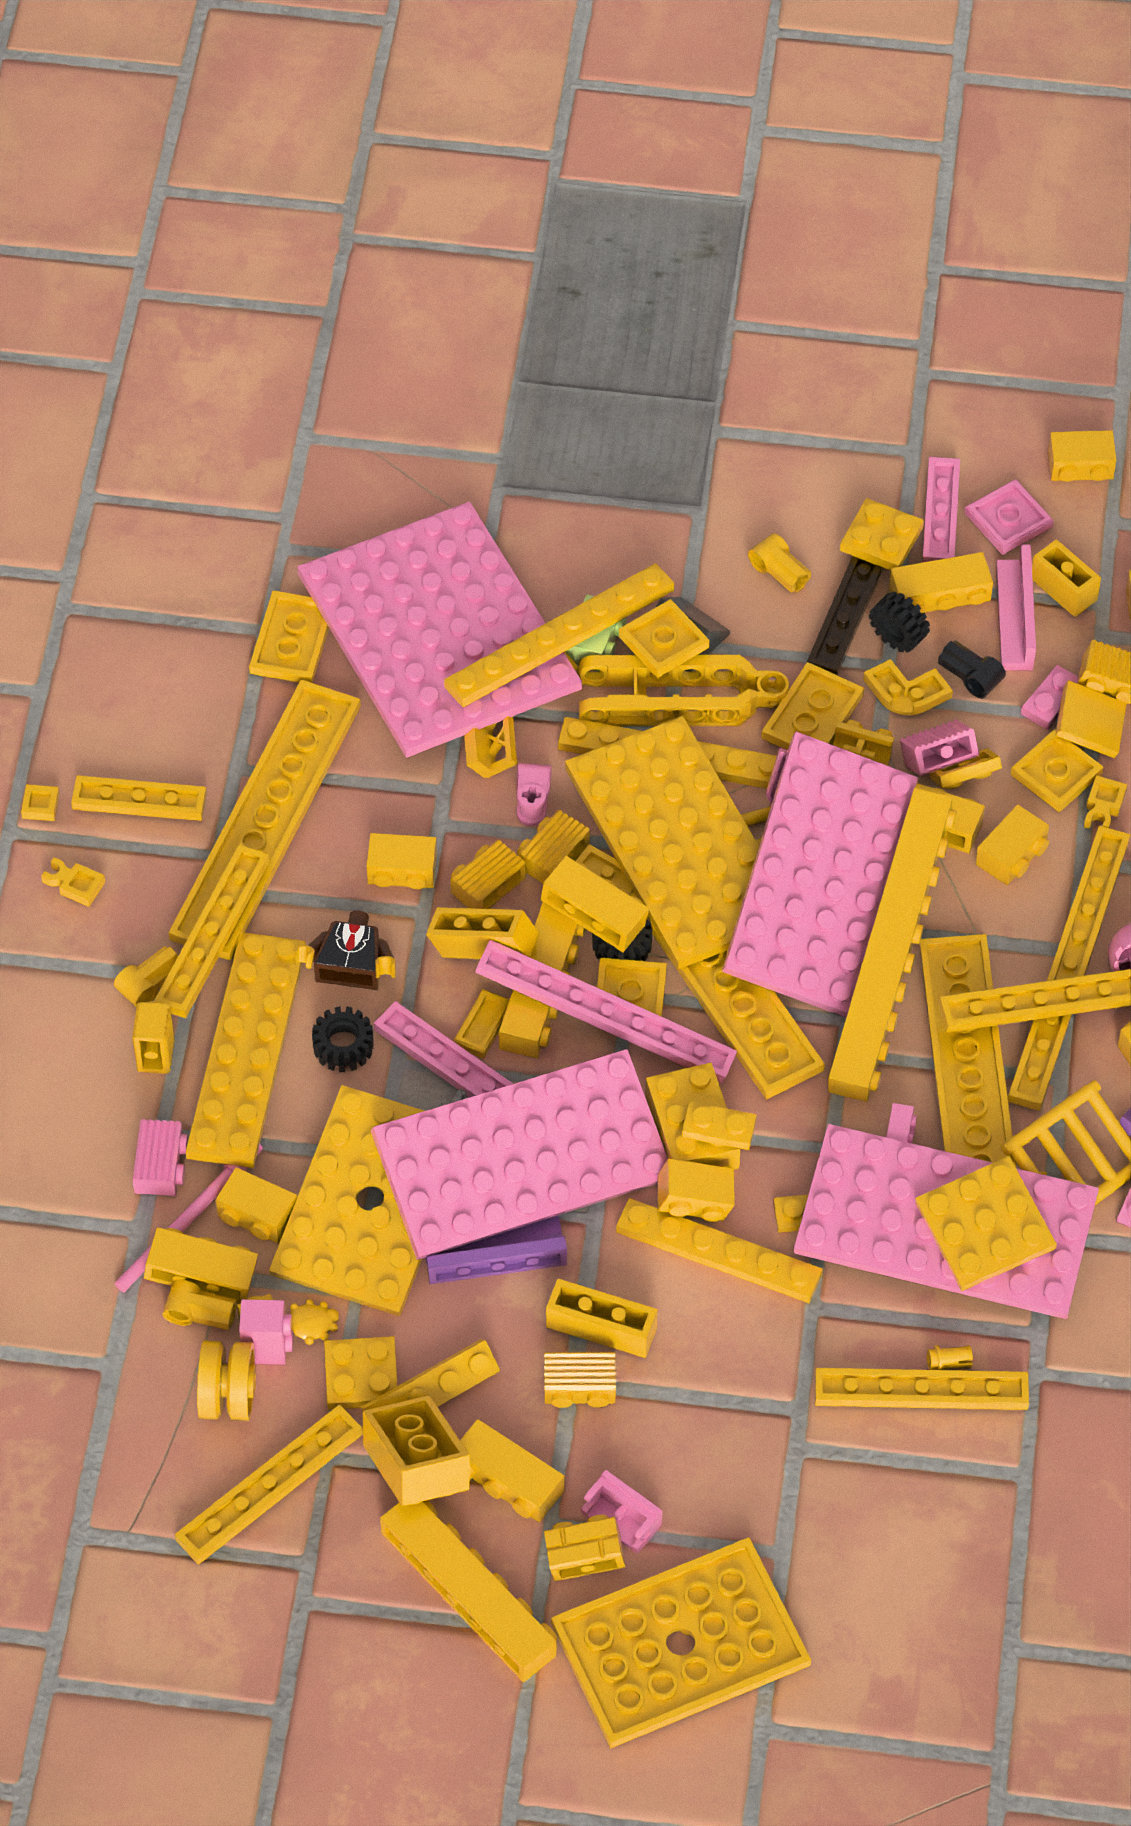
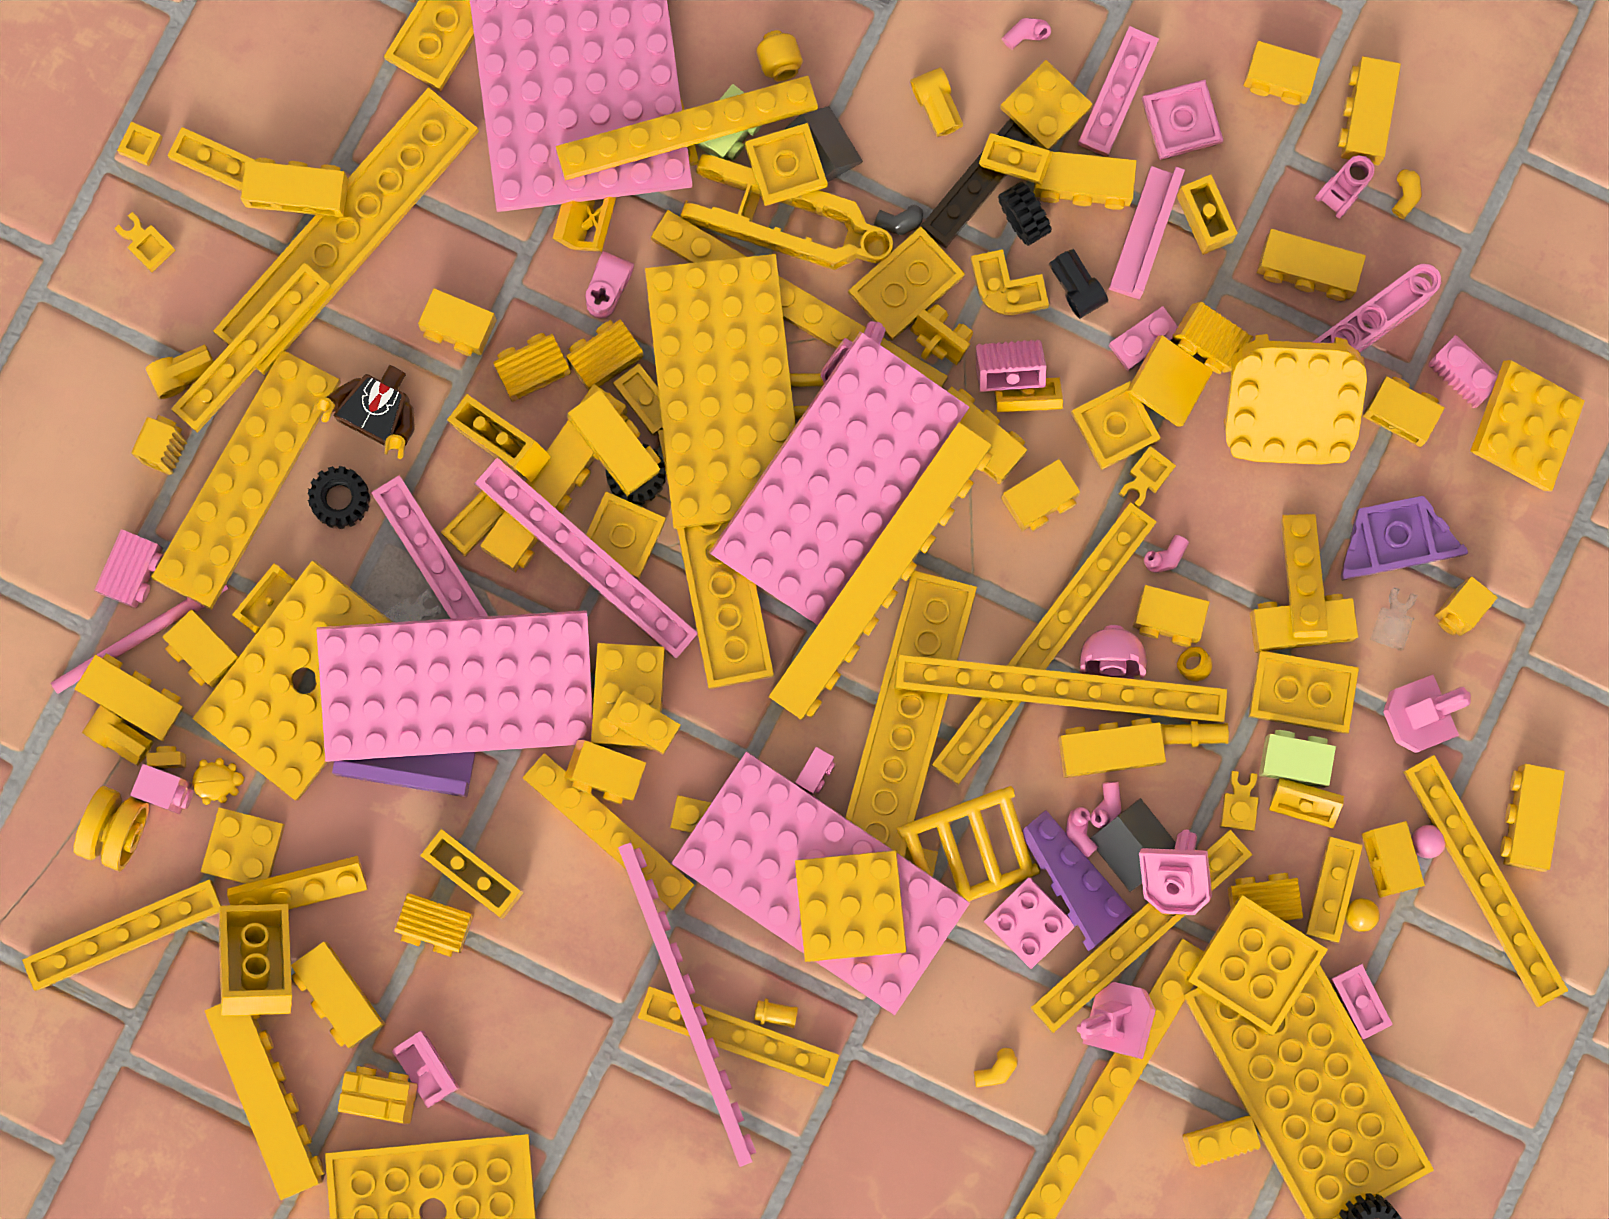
camera: 15 degrees right, 25 degrees up
none -> yellow hinge [232,563,296,634]
none -> yellow brick [241,157,348,217]
none -> bright pink plate [618,842,756,1167]
none -> yellow head [756,30,803,82]
none -> dark grey arm [874,205,923,235]
none -> yellow plate [979,133,1053,185]
none -> bright pink arm [1002,18,1051,50]

